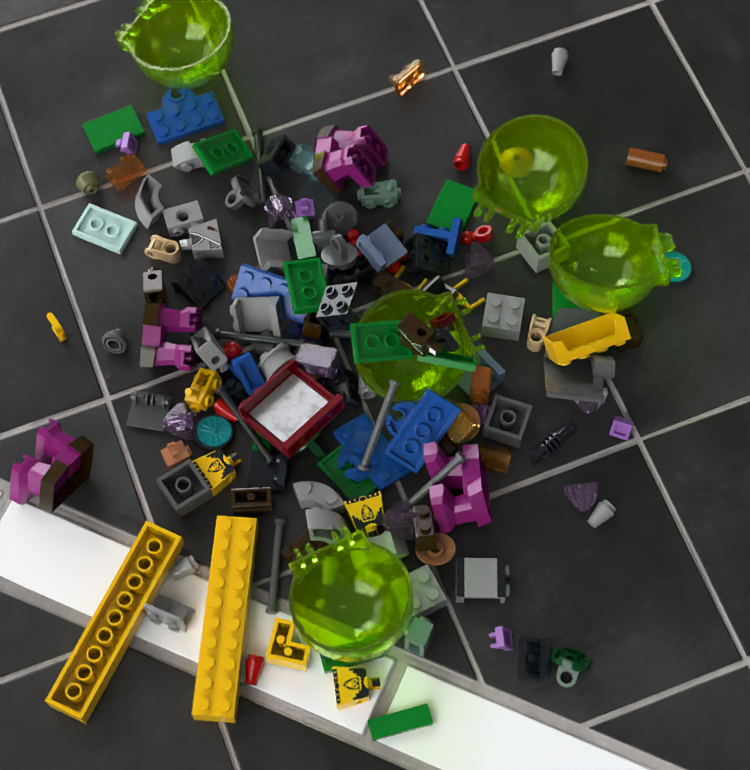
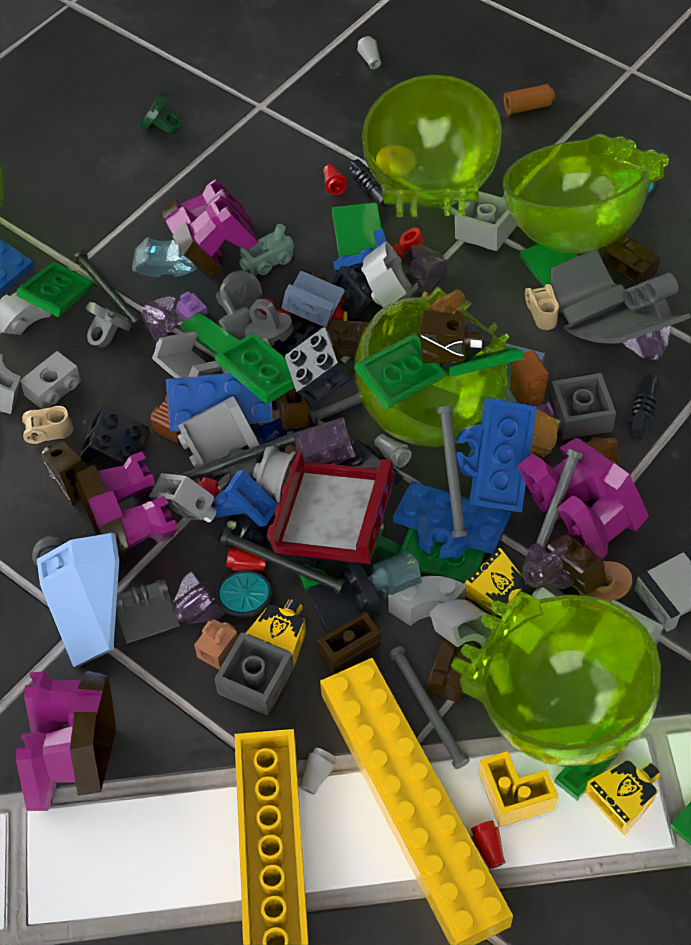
camera: 30 degrees left, 10 degrees down
light grey bracket [143,594,196,633] -> none
light grey torso [179,219,224,259] -> none
yellow brick [184,367,222,413] -> none
black brick [257,134,297,177] -> none
clear orange tile [388,59,425,95] -> none
sand green brick [404,616,434,657] -> none
light grey brick [481,293,525,341] -> none
yellow piece [542,312,631,366] -> none
none -> light blue wedge [37,533,119,667]
none -> dark green tile [139,91,182,134]
none -> light grey brick [361,241,412,309]
none -> clear light blue brick [369,552,422,600]
none -> clear orange cone [427,290,465,314]

